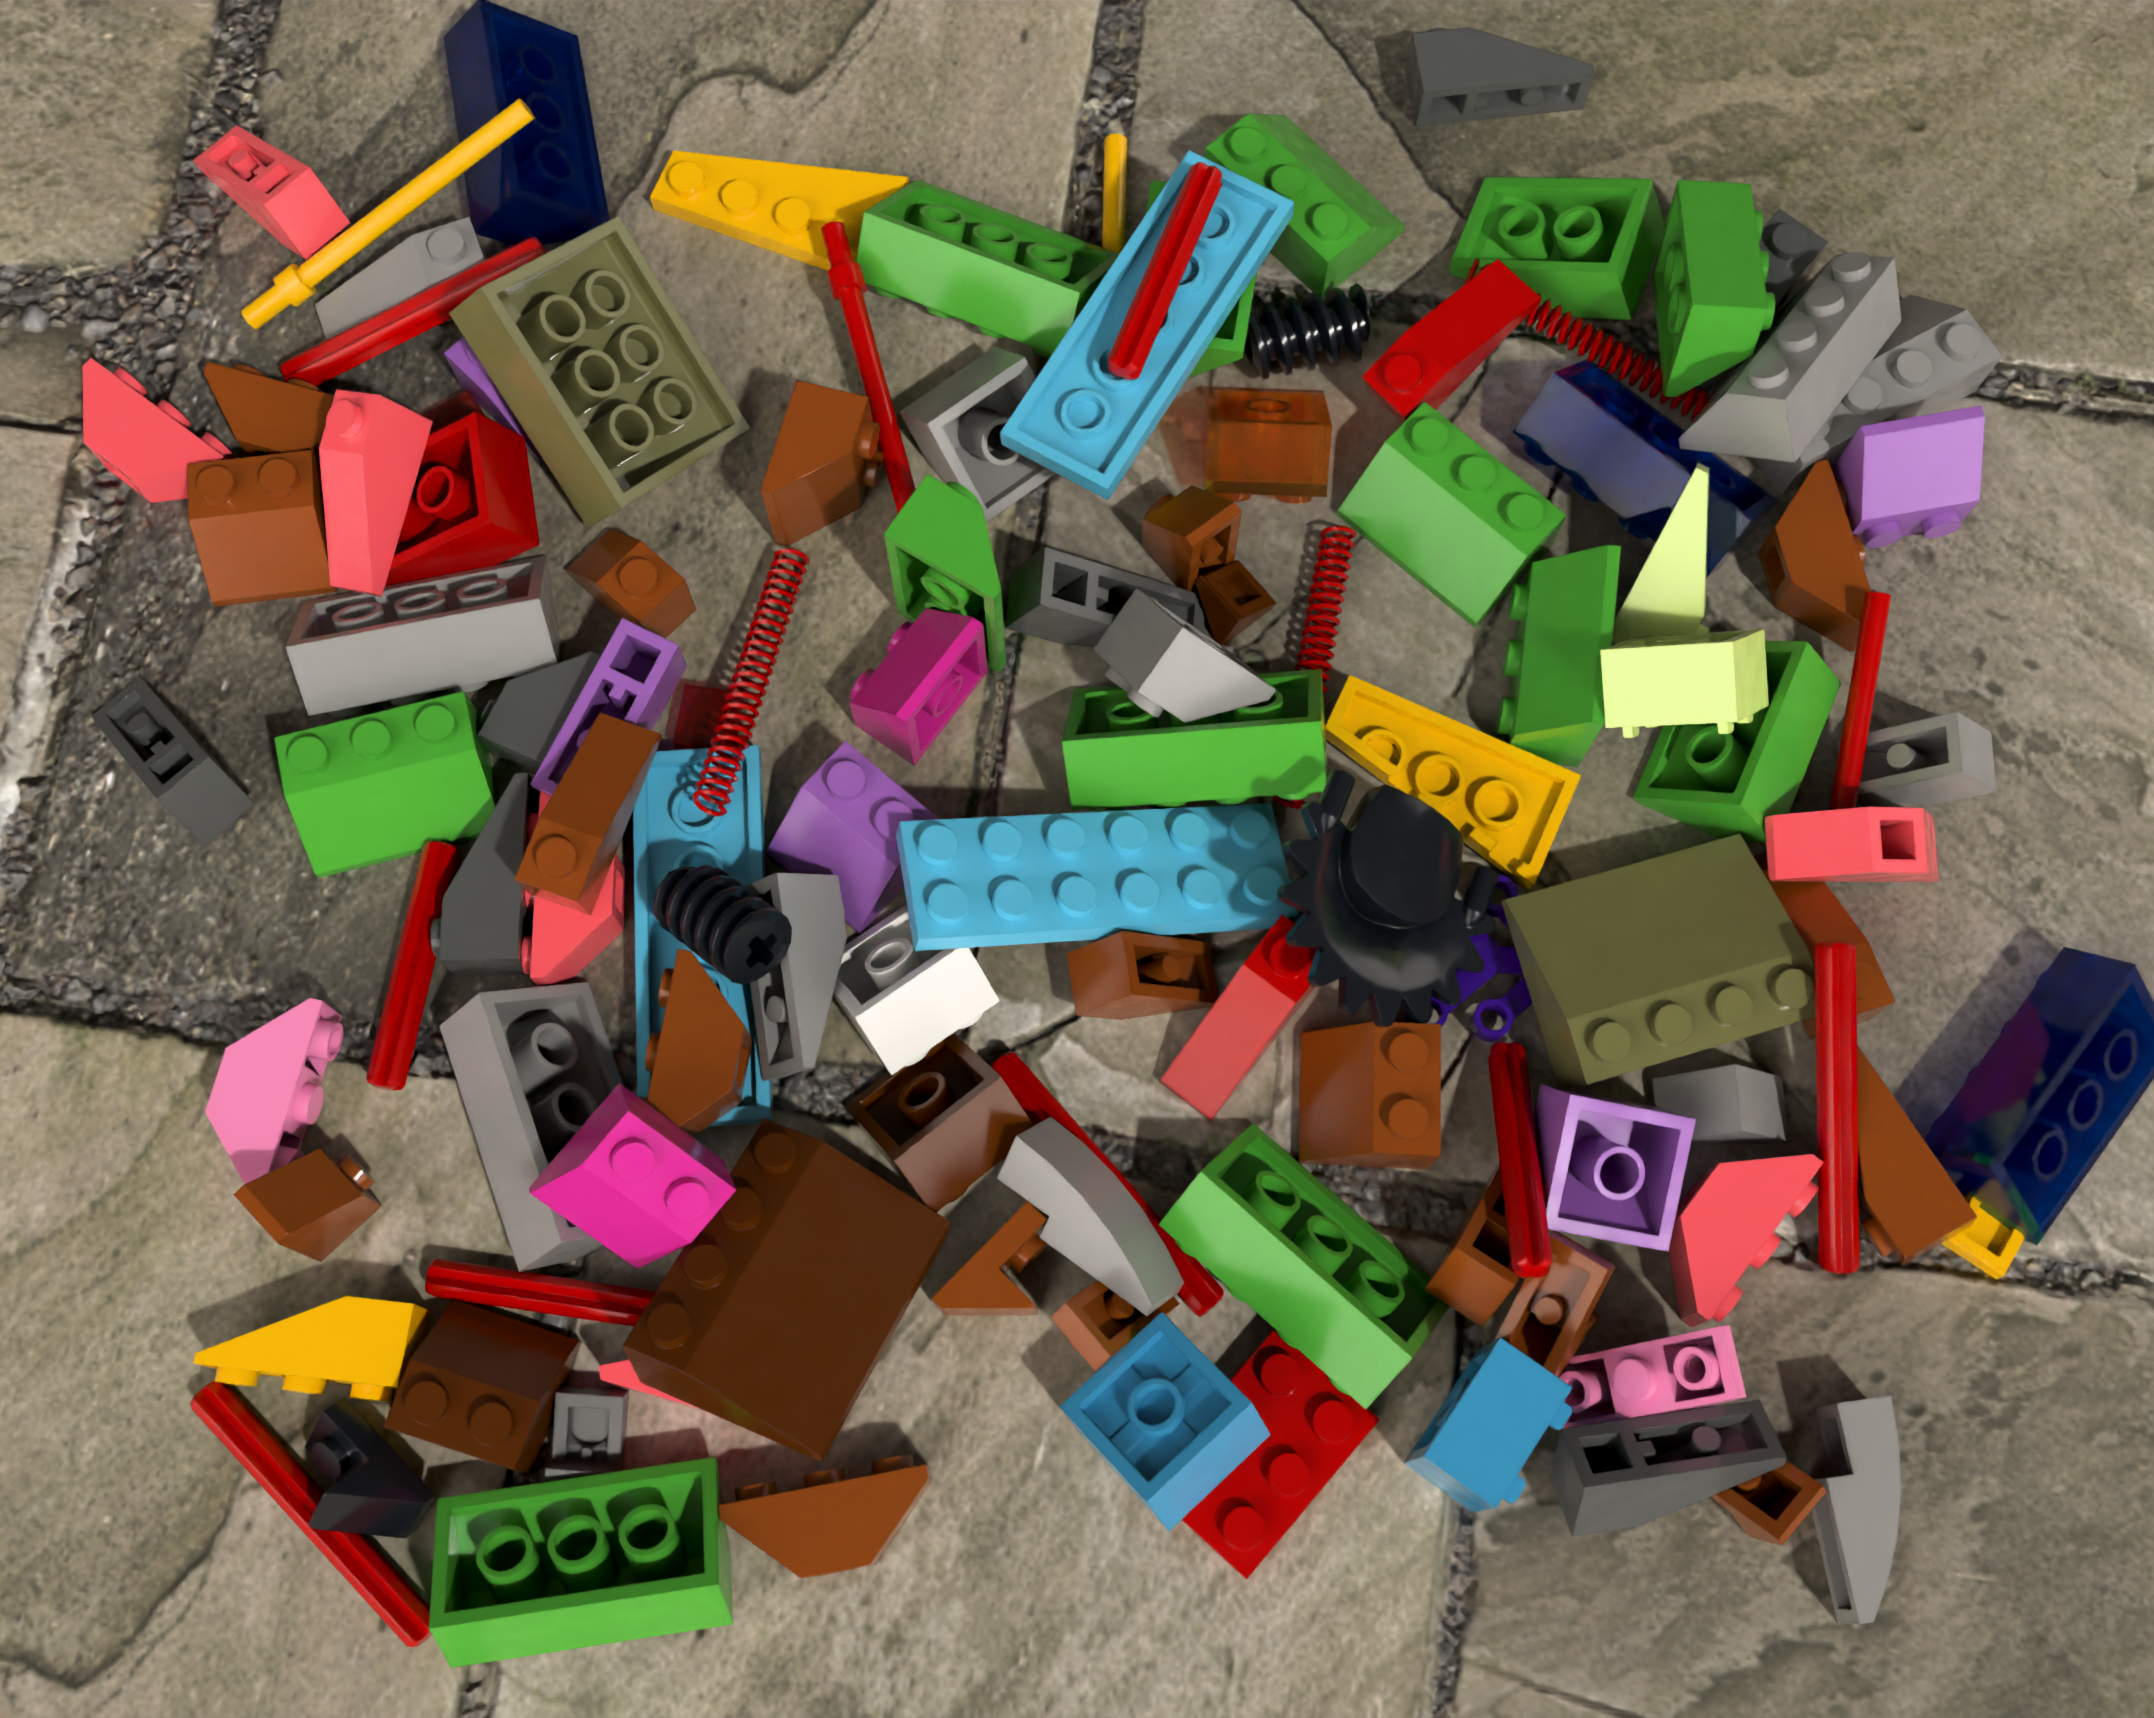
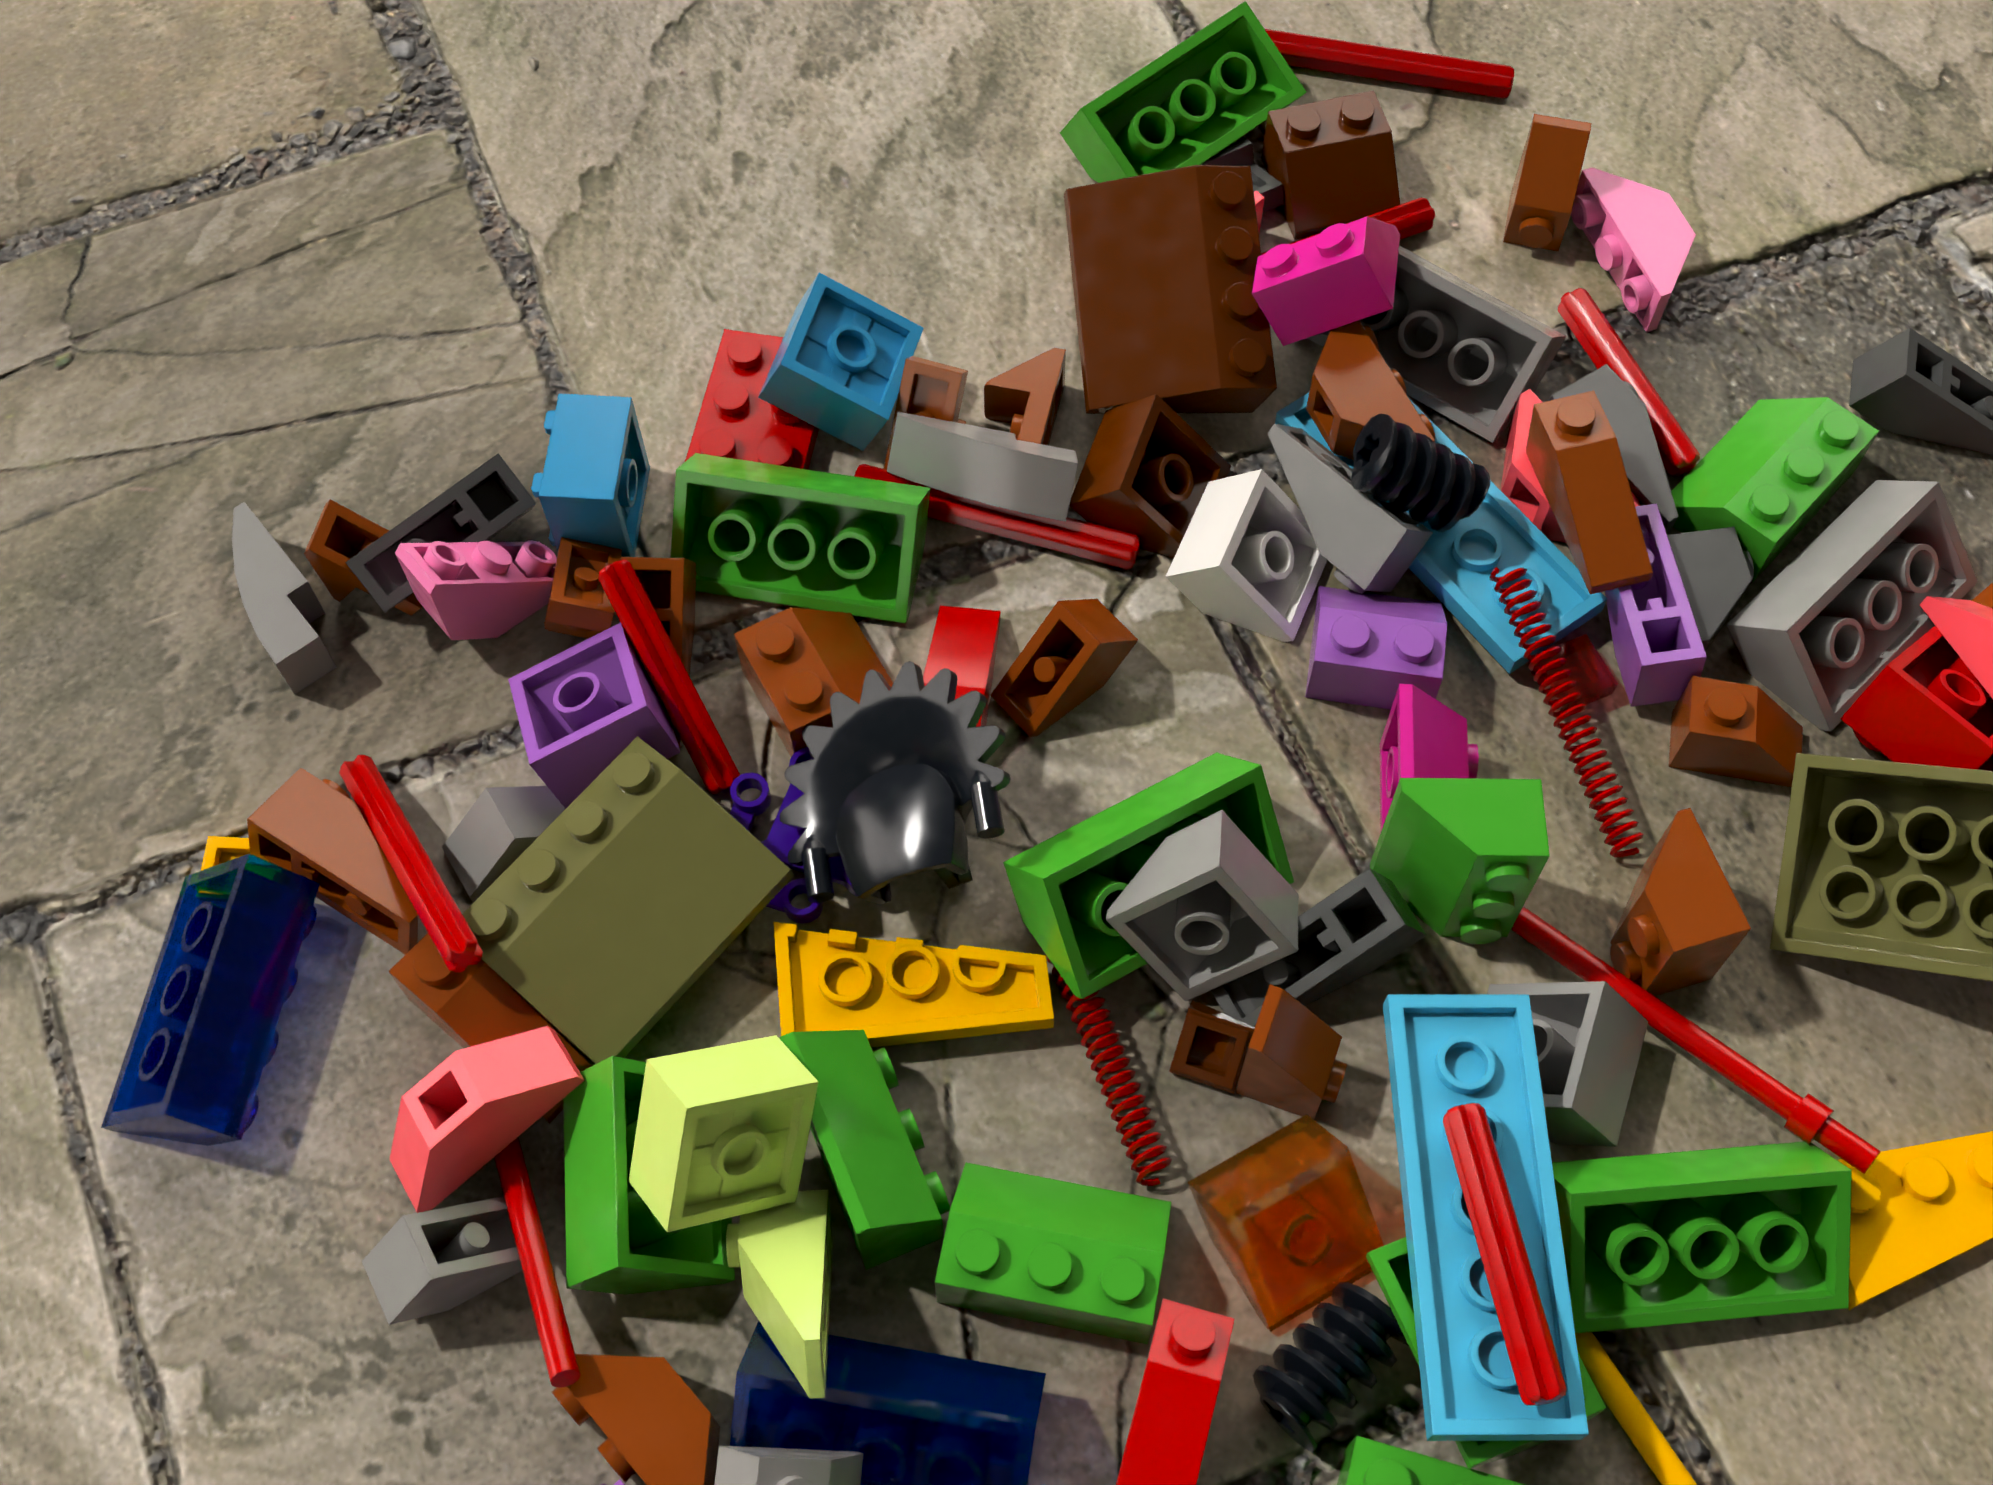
camera: 150 degrees right, 10 degrees down
yellow slope [193,1296,432,1403] -> none
black slope [305,1397,436,1539] -> none
dark orange slope [718,1454,932,1578] -> none
medium azure plate [896,803,1298,951] -> none
coral slope [1668,1154,1824,1328] -> none

